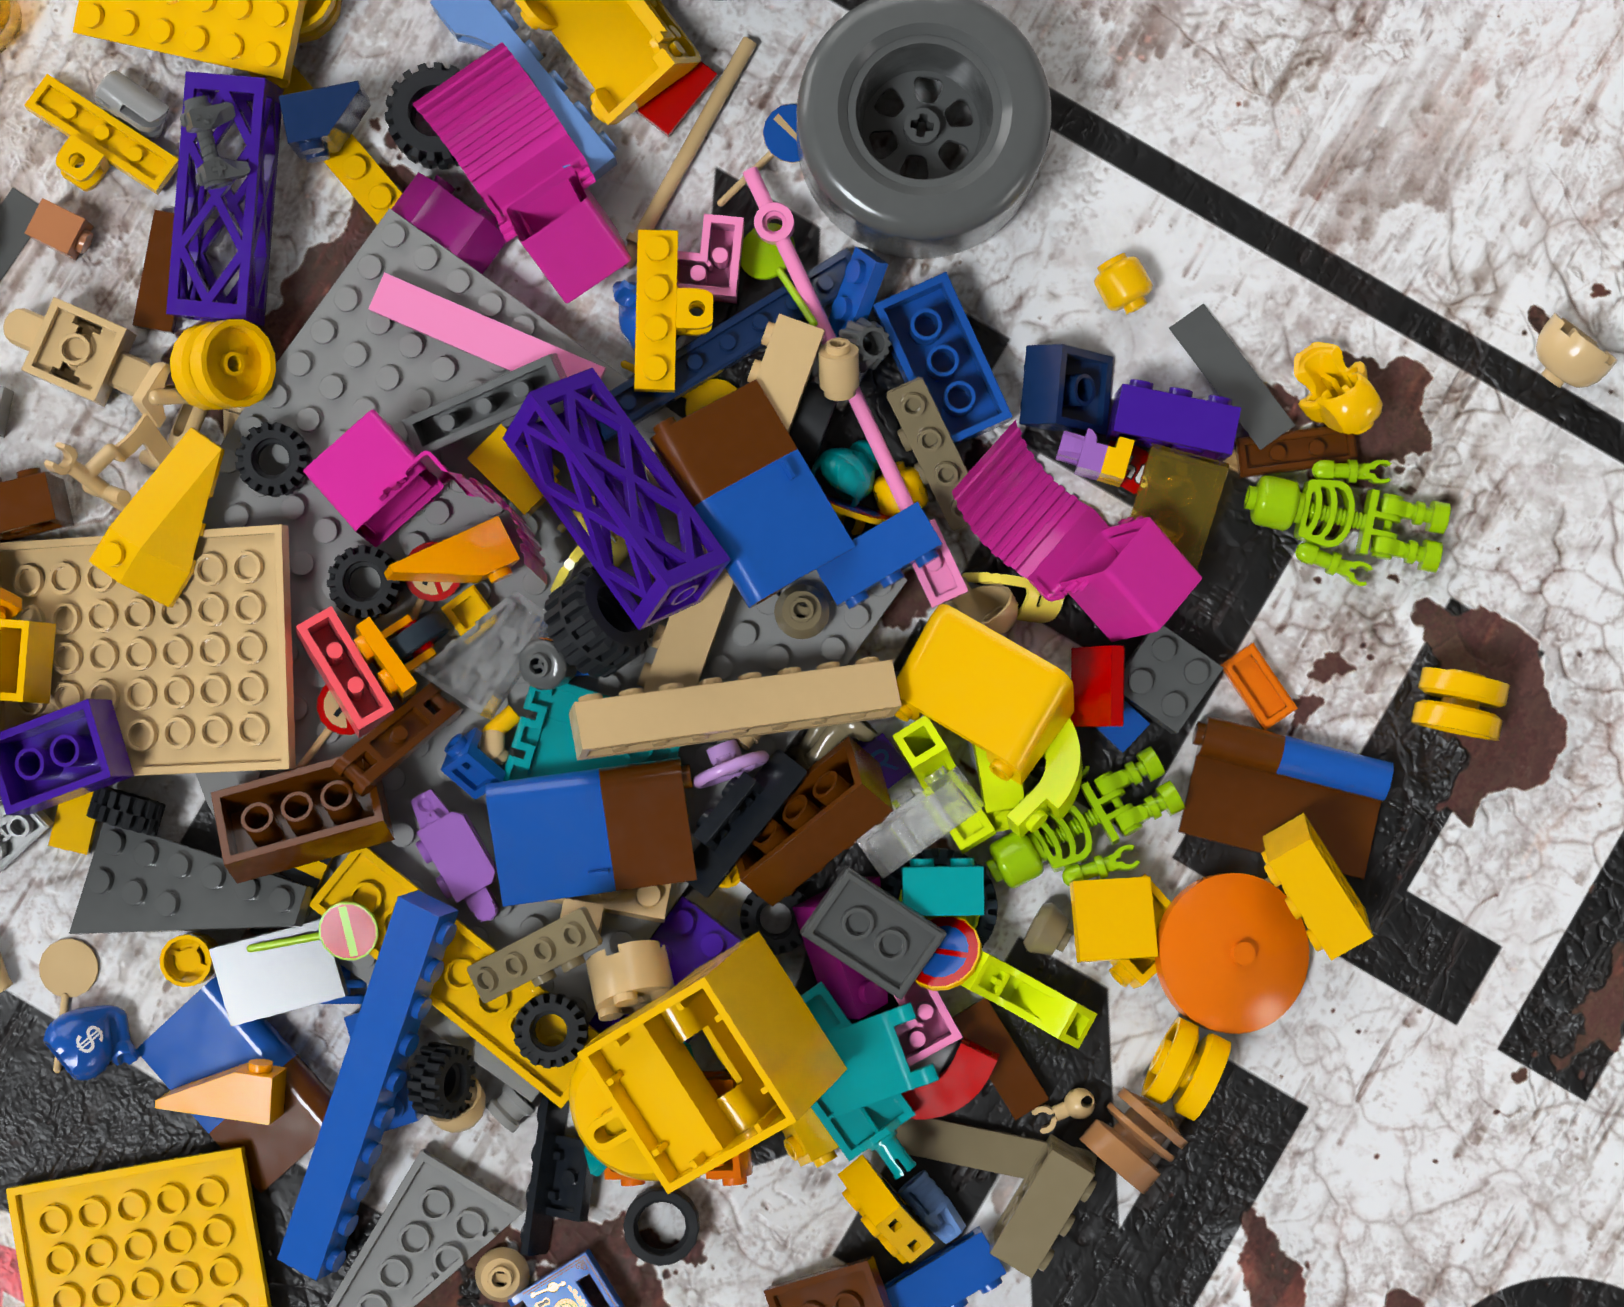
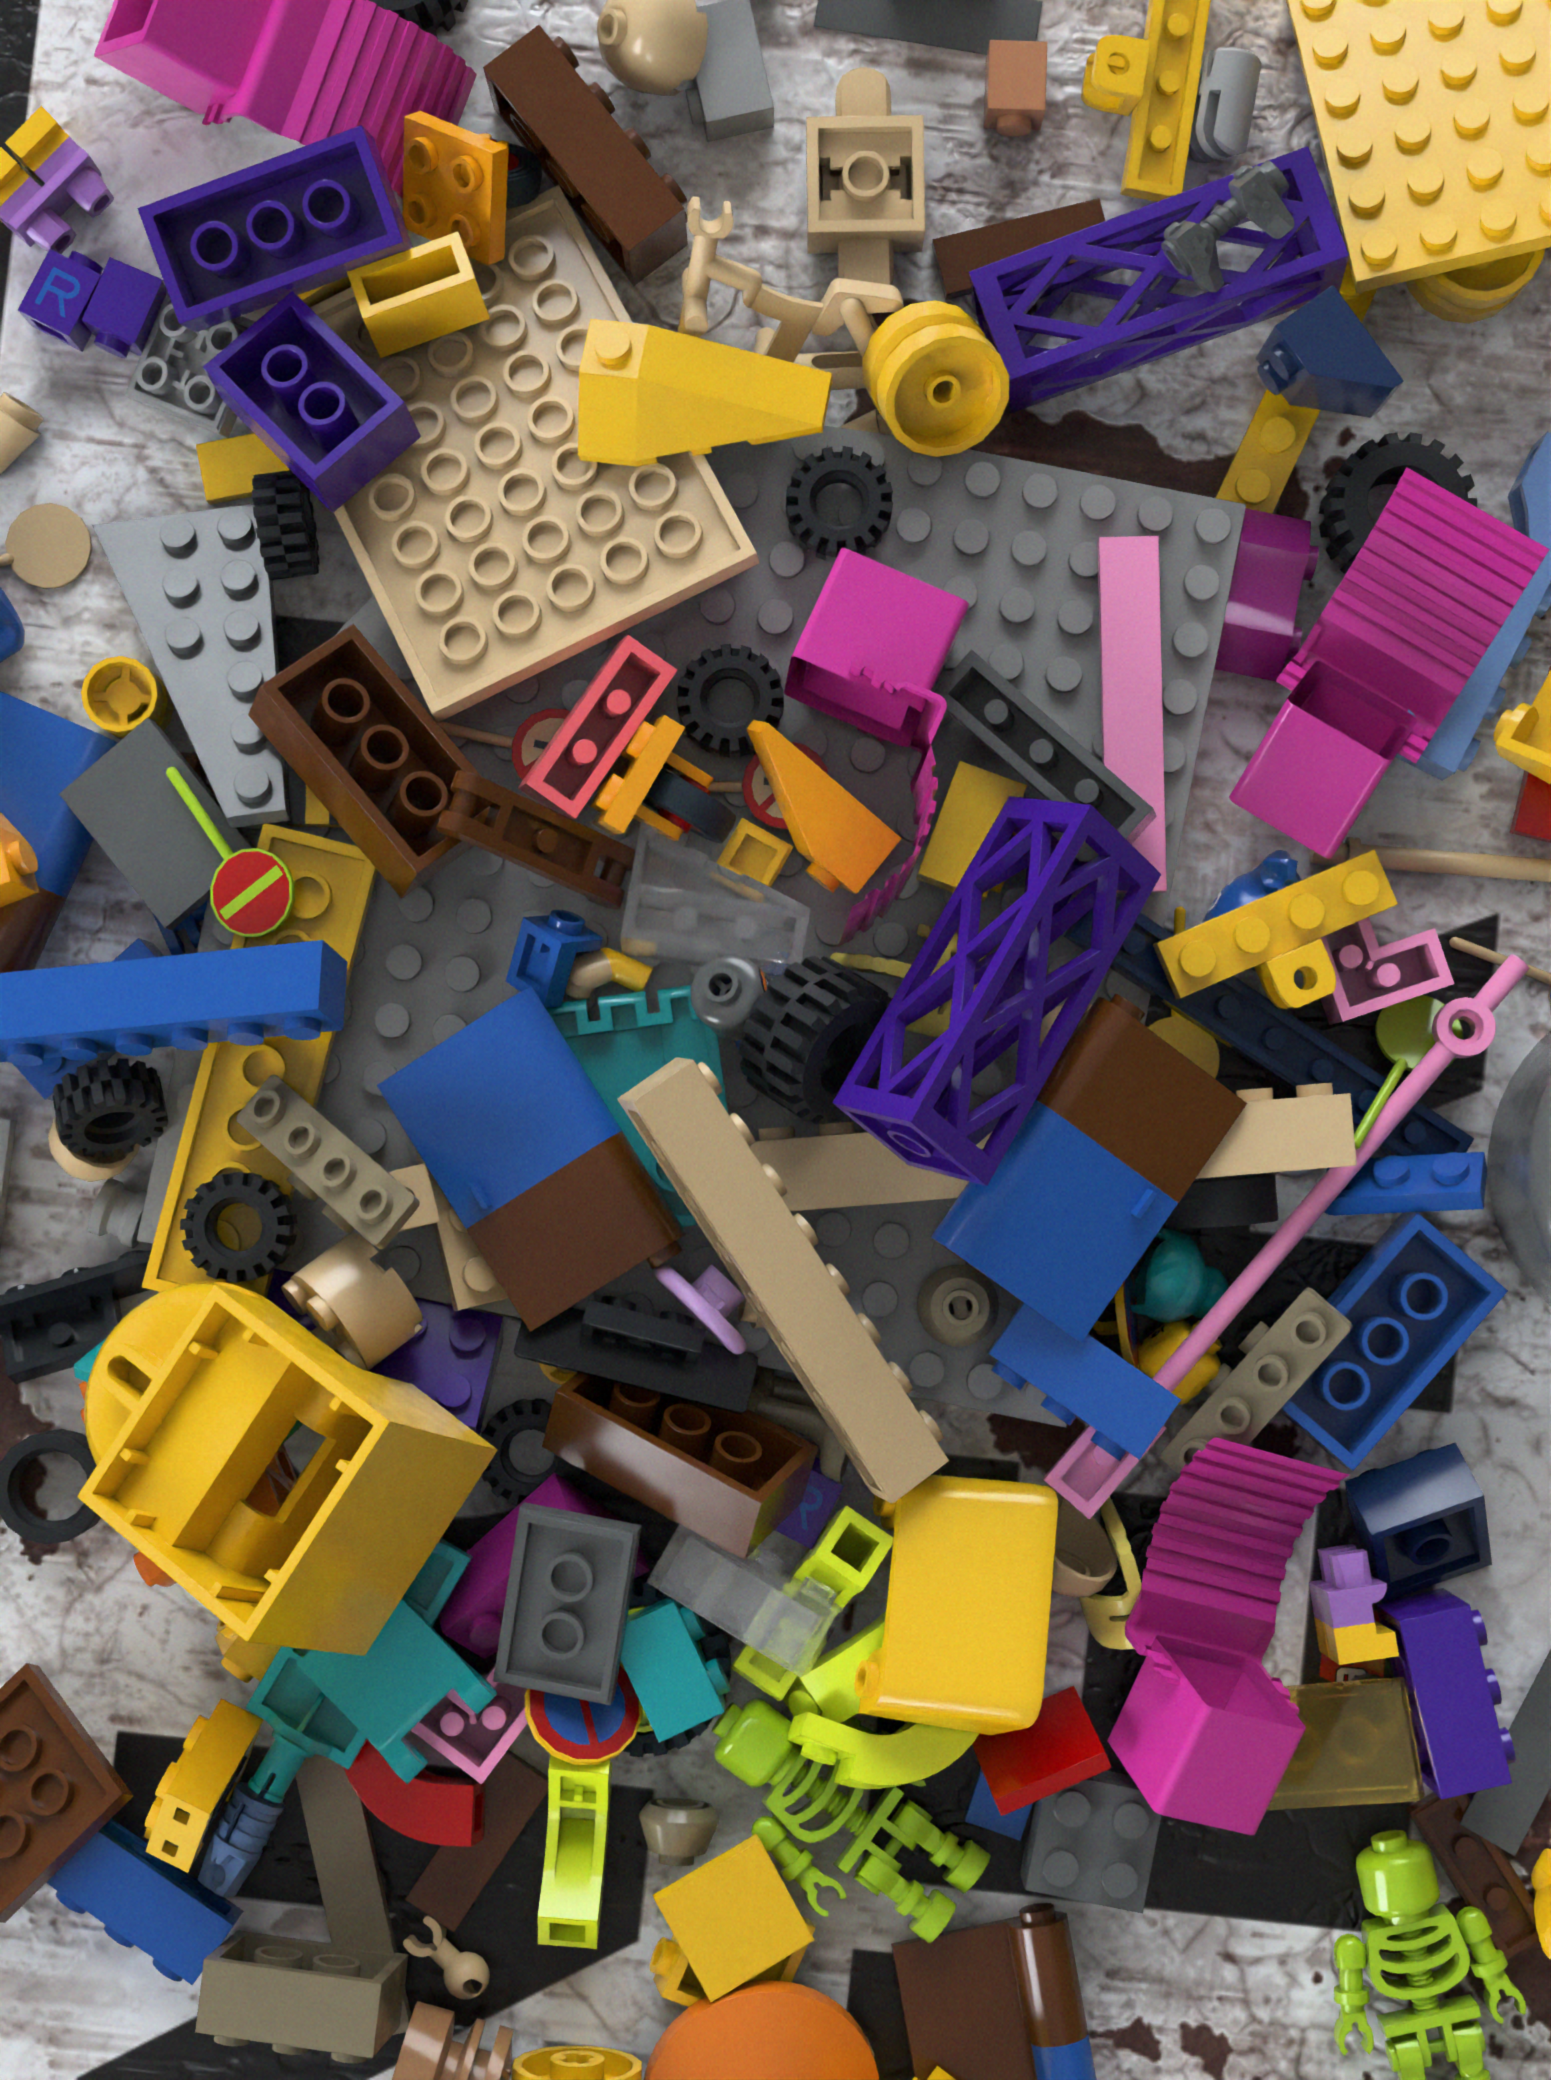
camera: 70 degrees right, 0 degrees up
medium lavender hinge [410,789,500,922] -> none
tan brick [818,338,860,401] -> none
dark grey piece [839,317,891,373] -> none
orange tile [1220,643,1298,730] -> none

